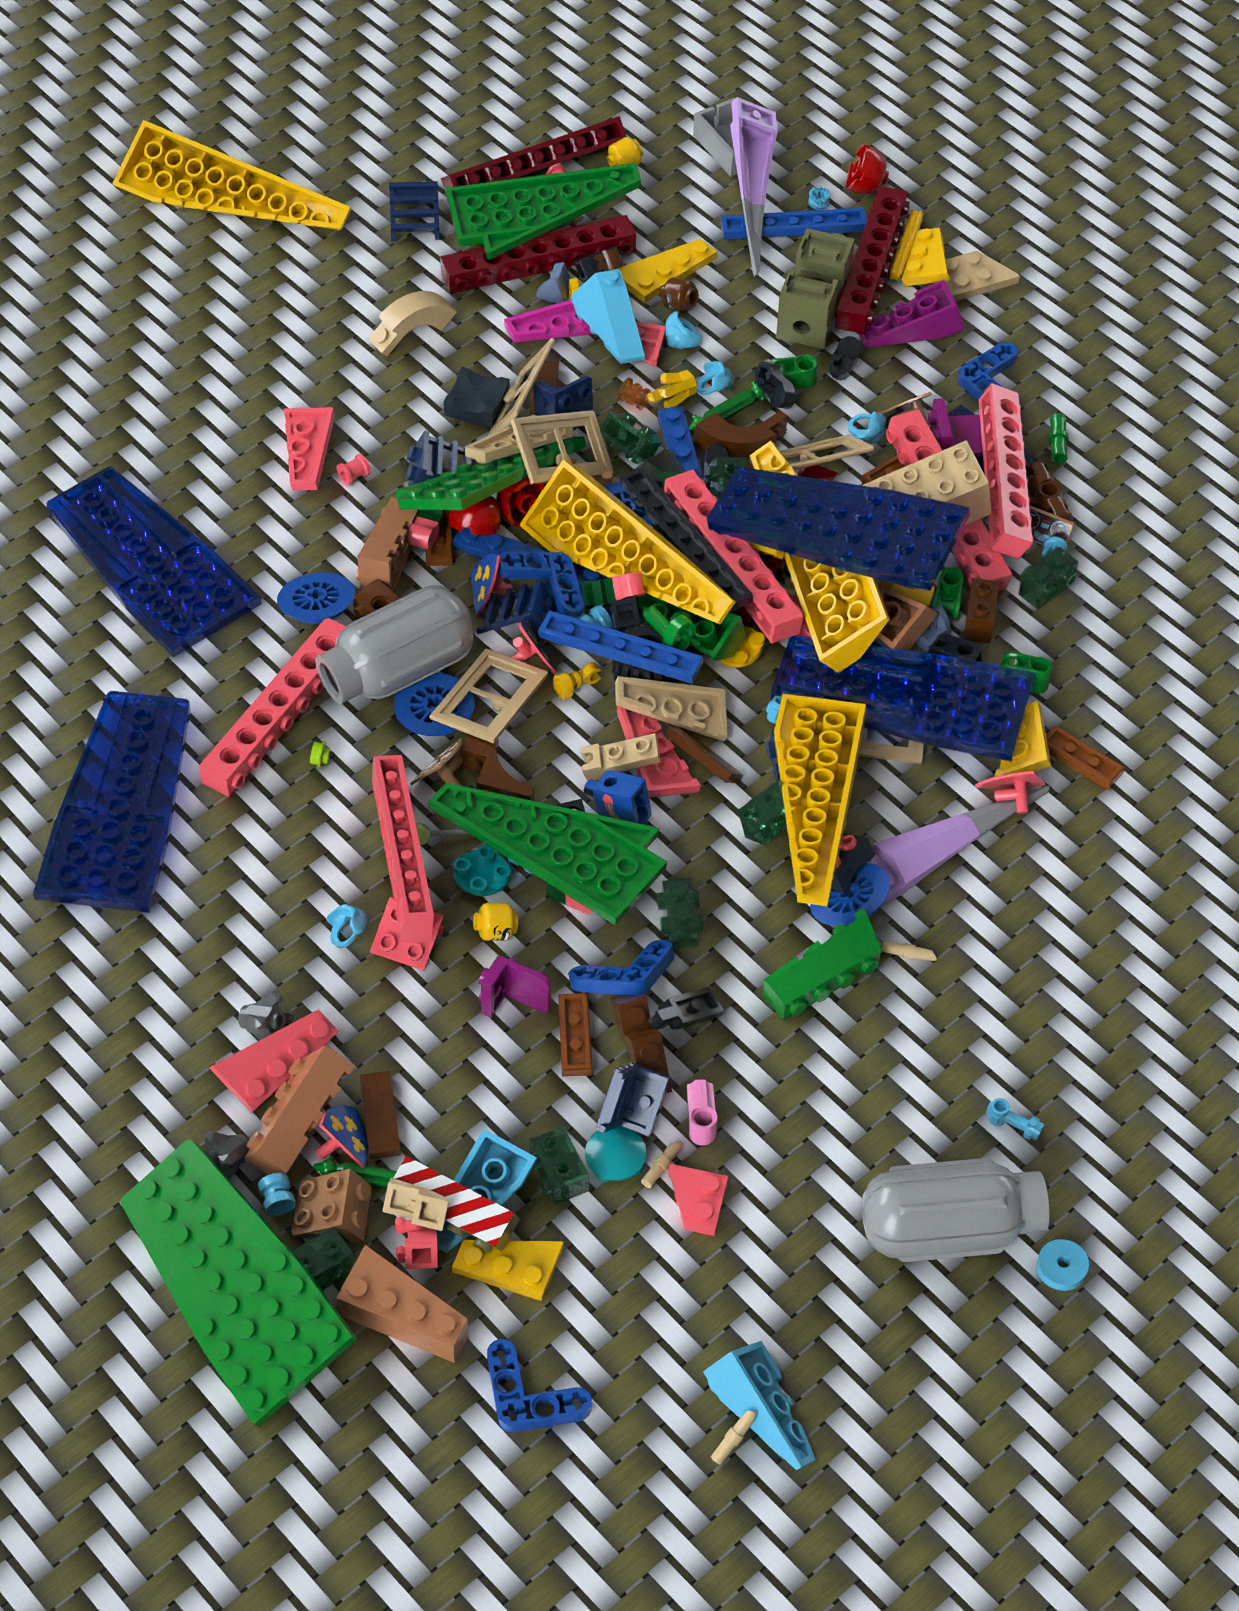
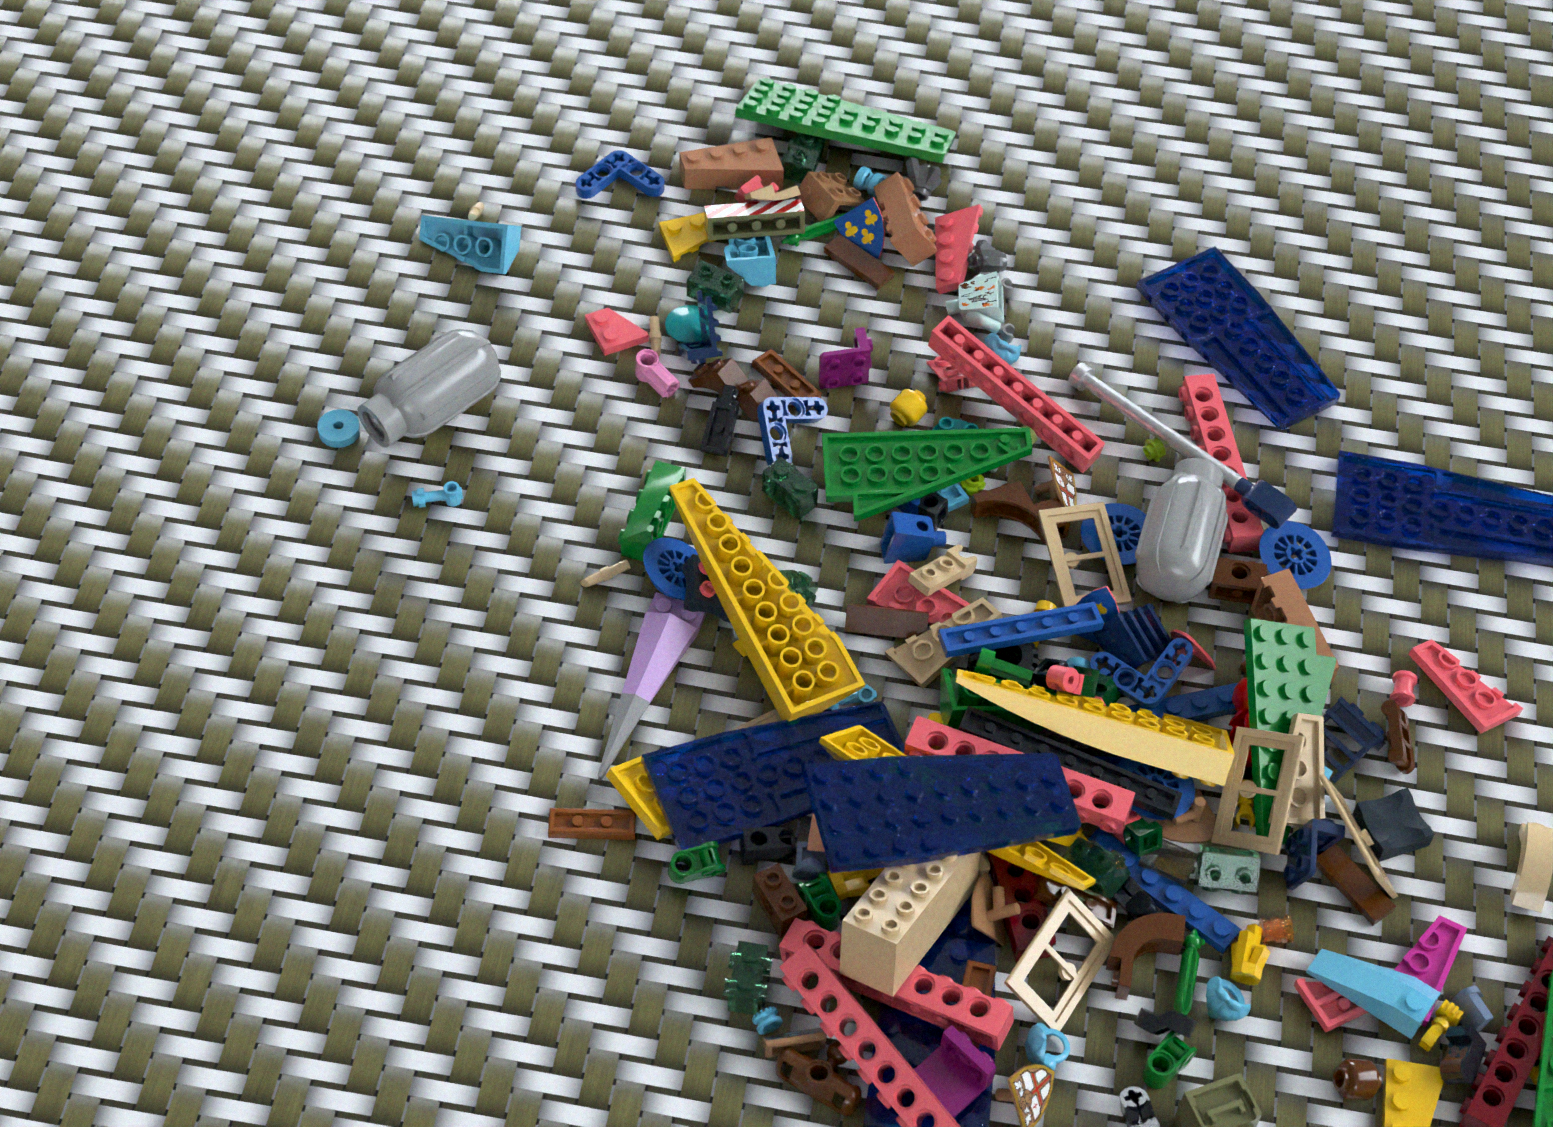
camera: 140 degrees right, 0 degrees up
medium azure piece [665,311,702,349] -> none
coral shield [975,771,1045,814] -> none
none -> light aqua torso [946,271,1015,343]
none -> flat silver piece [1068,363,1297,529]
none -> reddish brown plate [1381,700,1415,774]

